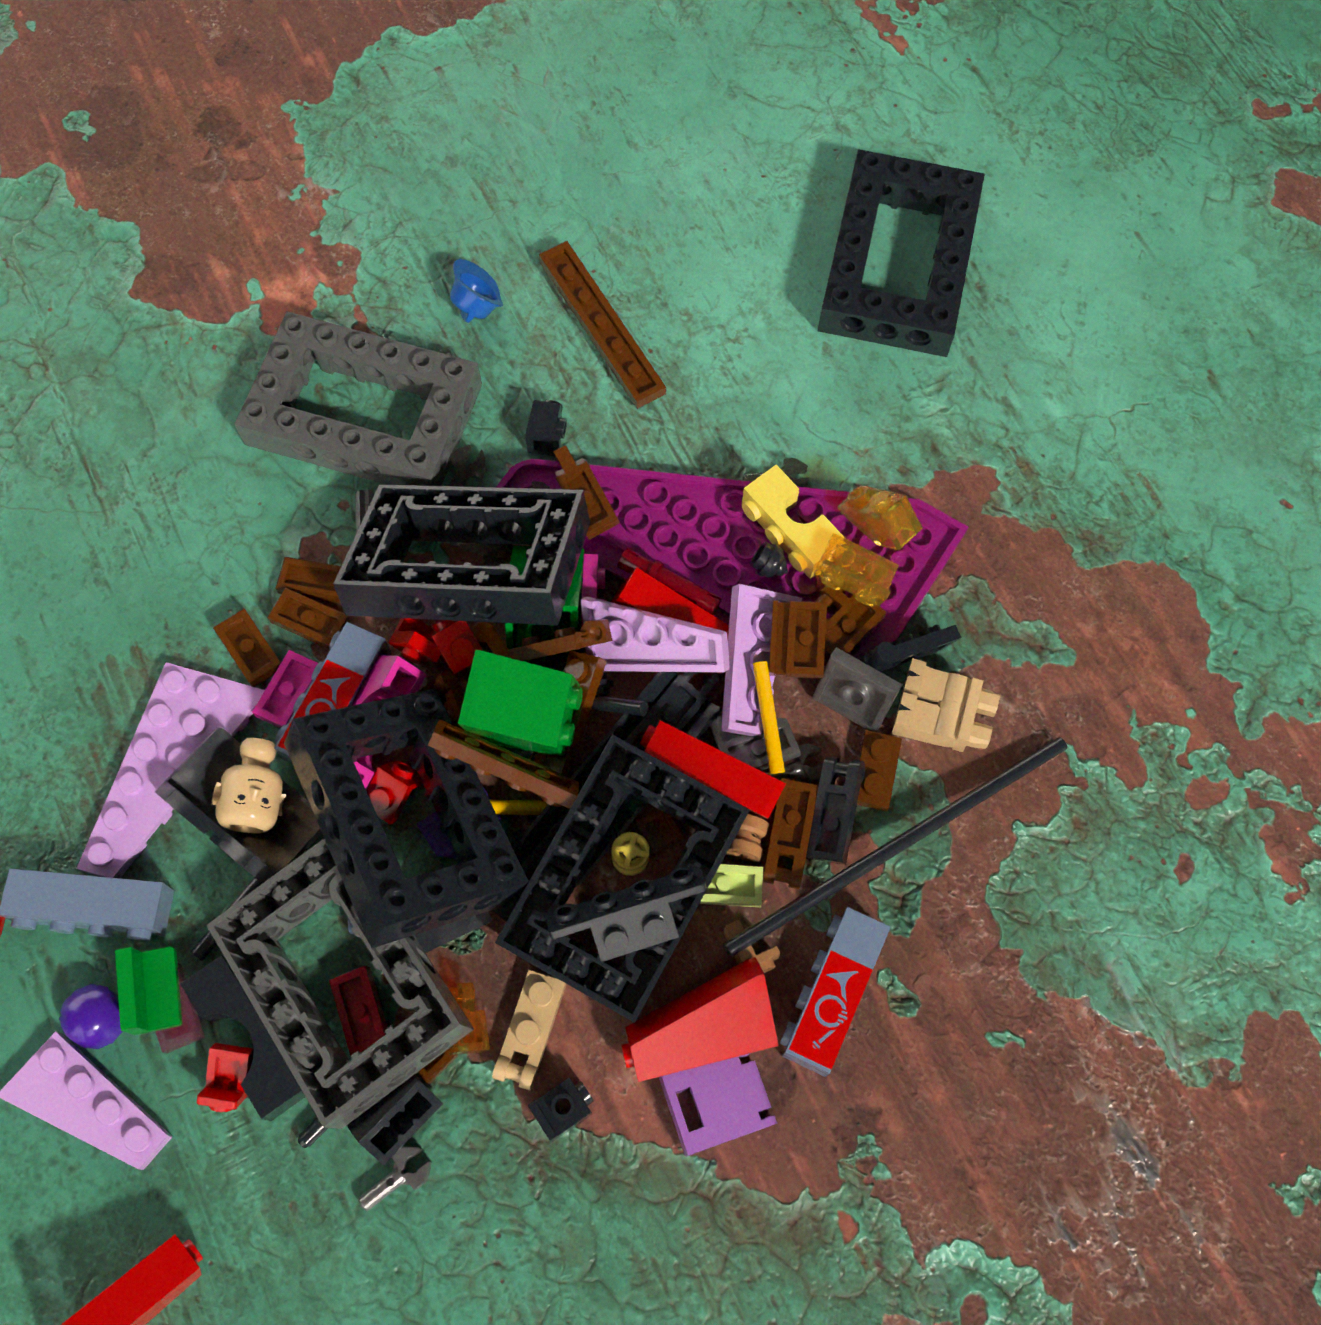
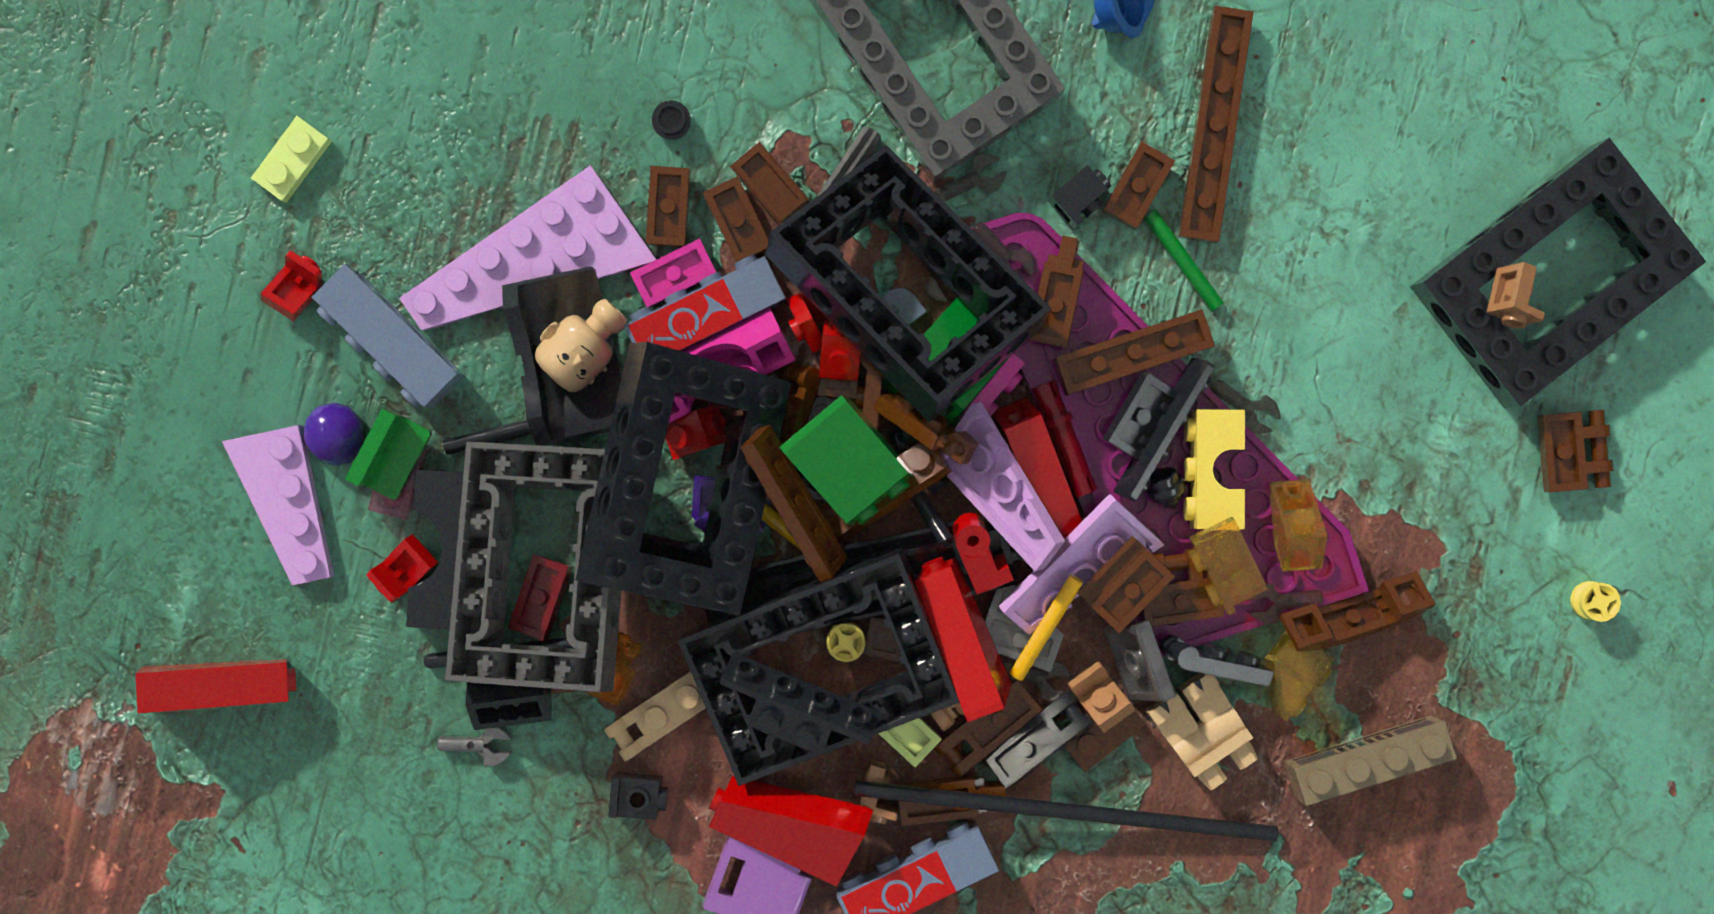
camera: 40 degrees right, 20 degrees up
none -> black plate [652,100,691,140]
none -> reddish brown hinge [897,775,1007,826]
none -> red leg [952,513,1014,595]
none -> reddish brown plate [1053,309,1215,396]
none -> medium nougat bracket [1068,662,1135,733]
none -> reddish brown plate [1102,142,1175,230]
none -> black bracket [1103,358,1215,502]
none -> green bar [1143,209,1224,312]
none -> clear smoke bar [1246,583,1324,625]
none -> clear yellow slope [1265,631,1335,722]
none -> reddish brown slope [1279,571,1435,652]
none -> dark tan brick [1284,715,1457,806]
none -> medium nougat bracket [1487,262,1545,329]
none -> reddish brown plate [1537,410,1614,493]
none -> light yellow wheel [1570,581,1621,622]

